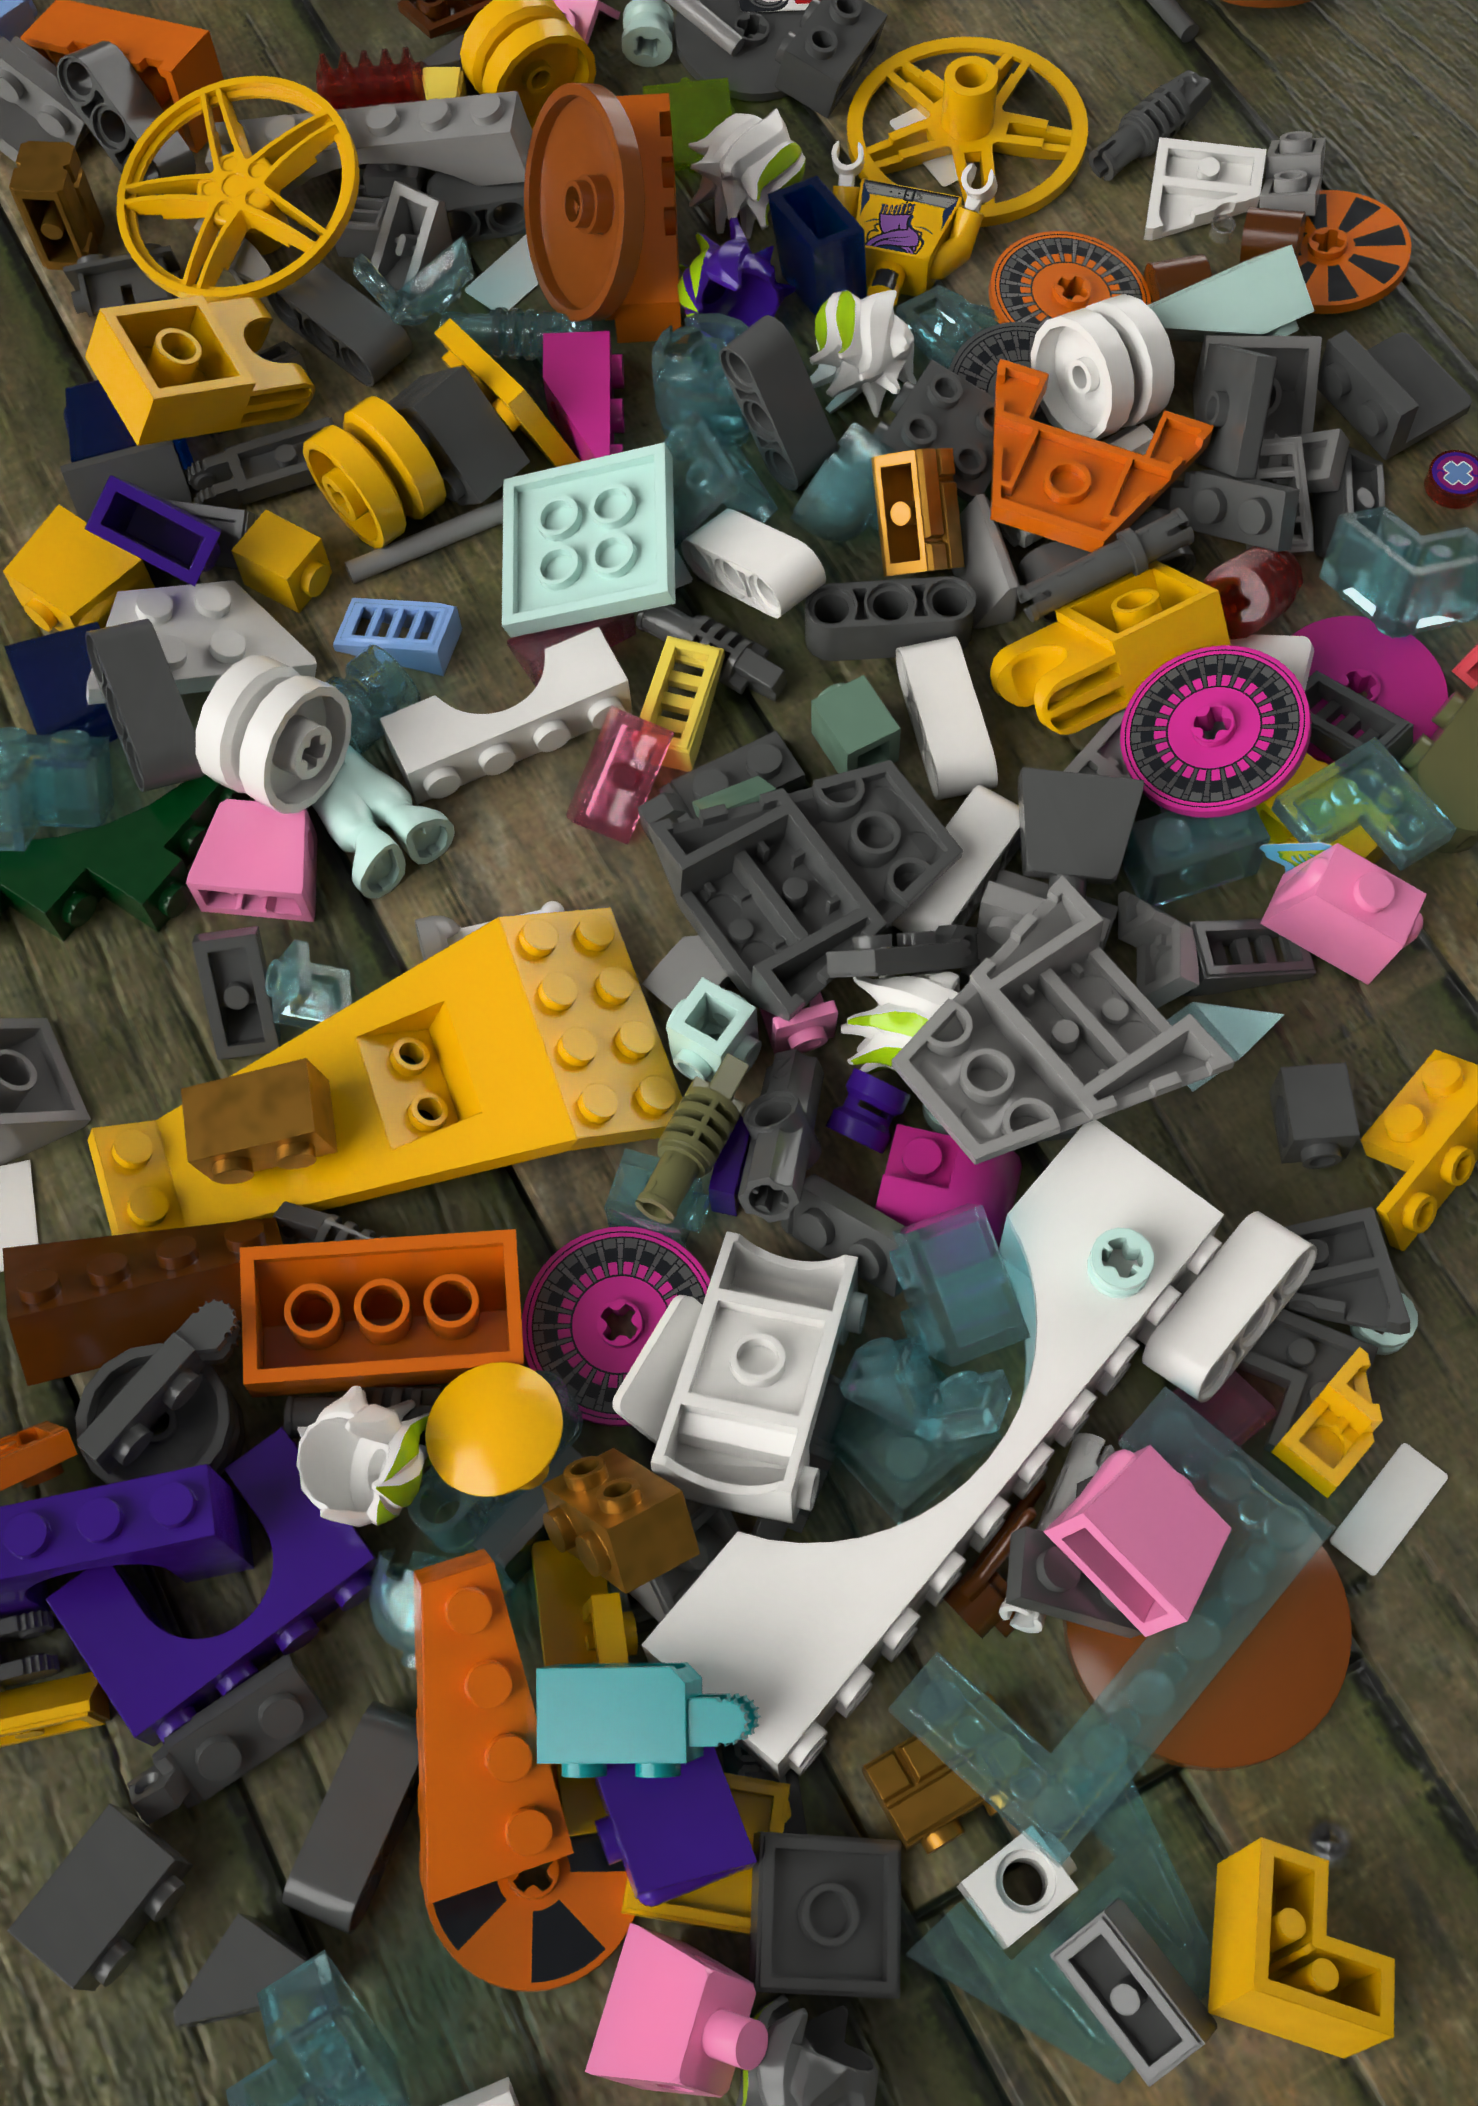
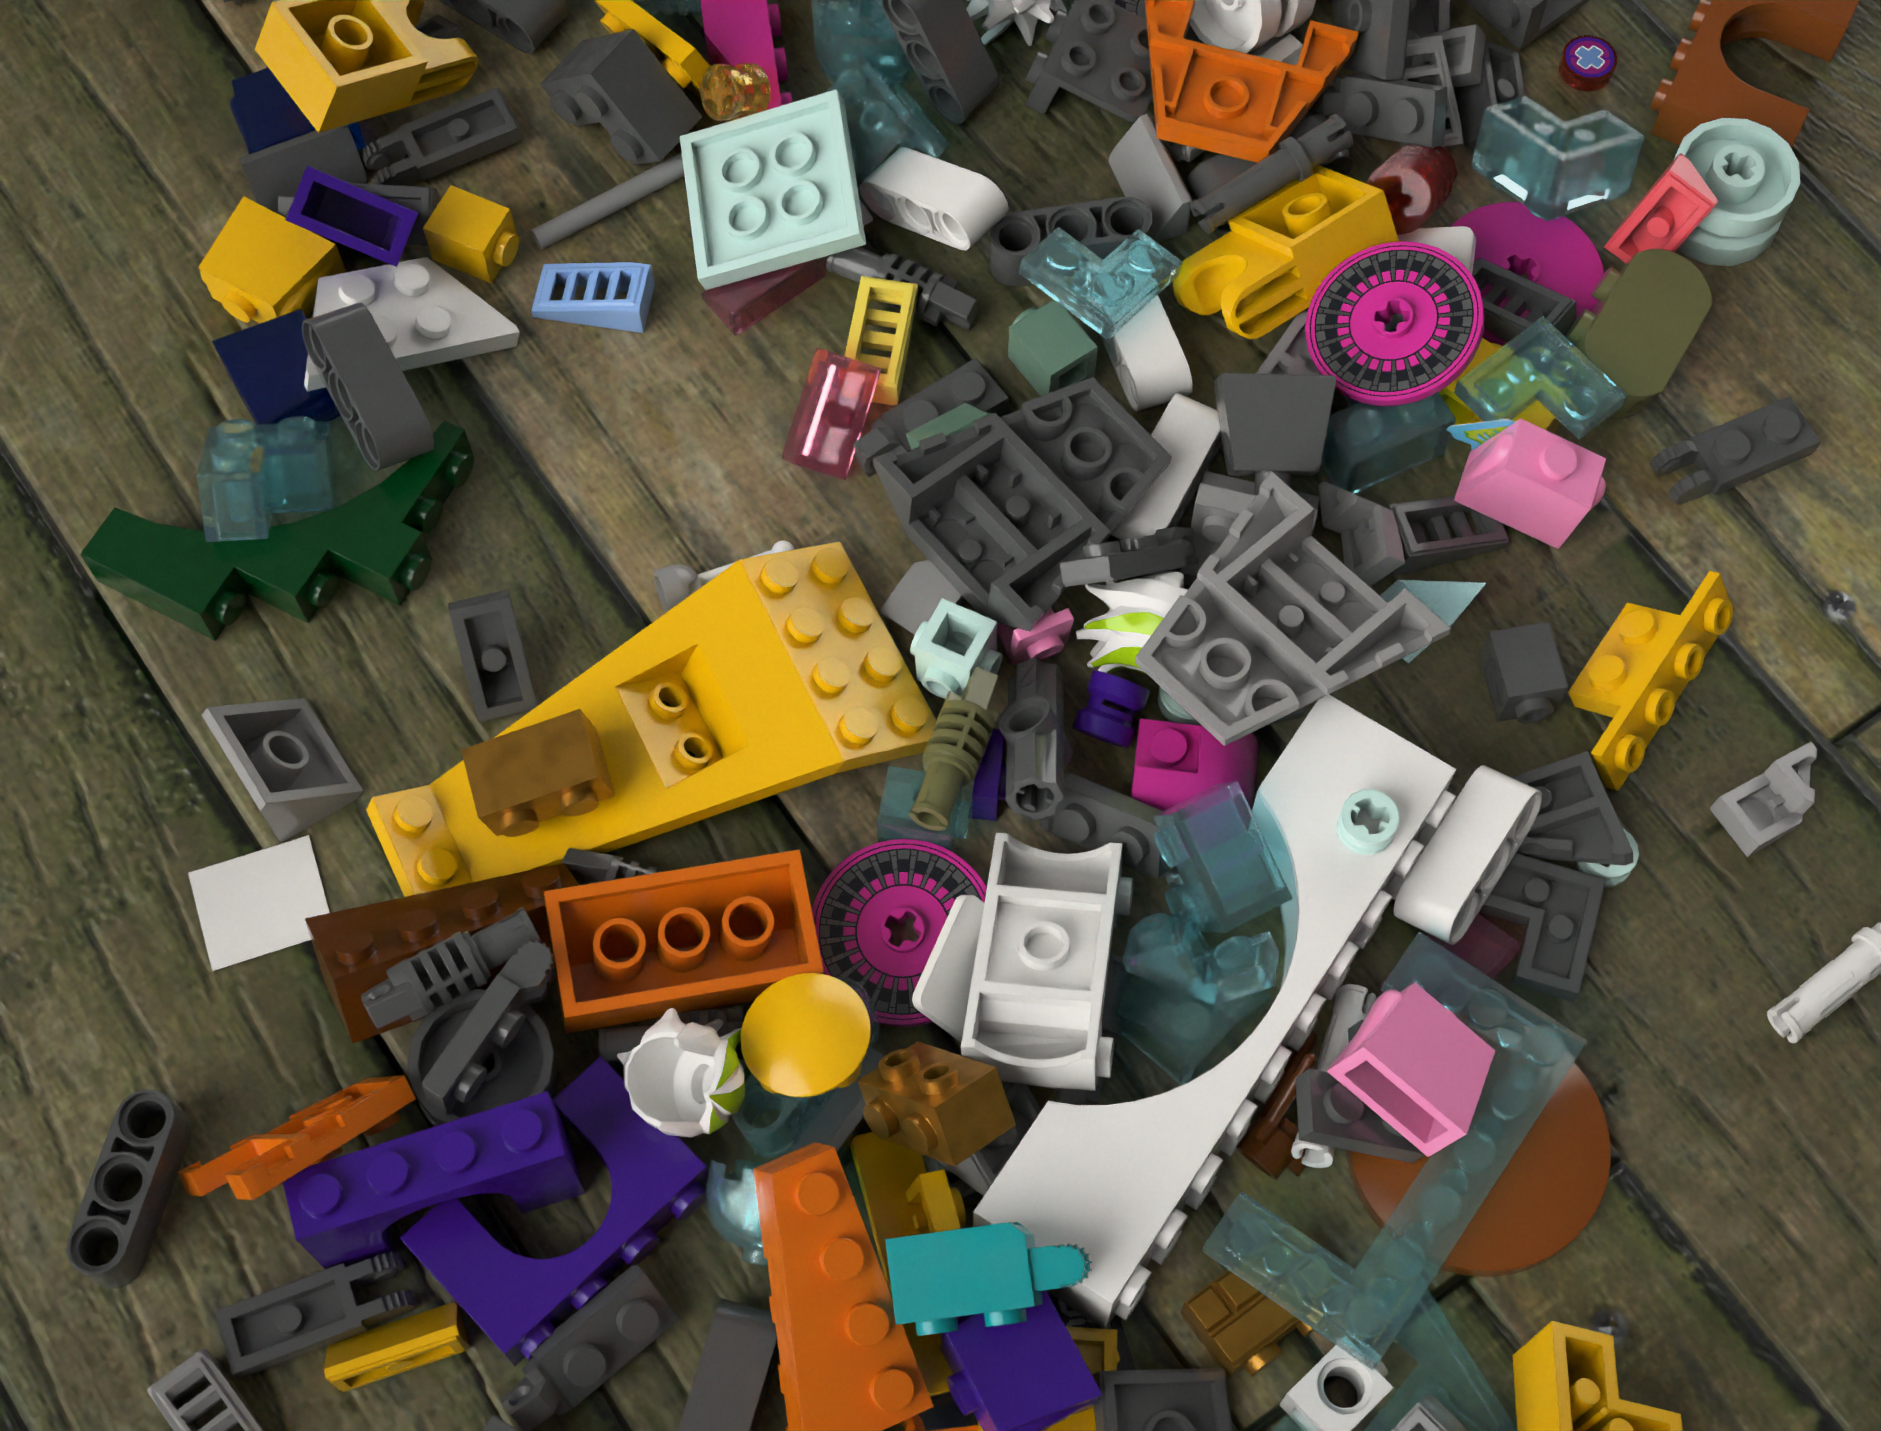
camera: 10 degrees left, 0 degrees up
bright pink torso [186,799,317,922] -> none
white wheel [196,655,352,814] -> none
clear light blue bracket [265,939,352,1029] -> none
yellow wheel [303,396,446,549] -> none
light aqua piece [312,745,455,899] -> none
clear light blue wheel [325,645,422,755] -> none
white arch [380,626,633,805] -> none
clear light blue cylinder [789,422,890,543] -> none
pearl gold brick [871,448,965,577] -> none
yellow slope [1272,1347,1383,1499] -> none
white sticker [1330,1443,1448,1576] -> none
none -> dark grey hinge [361,907,542,1028]
none -> clear yellow wheel [700,62,770,121]
none -> clear light blue plate [1019,227,1183,340]

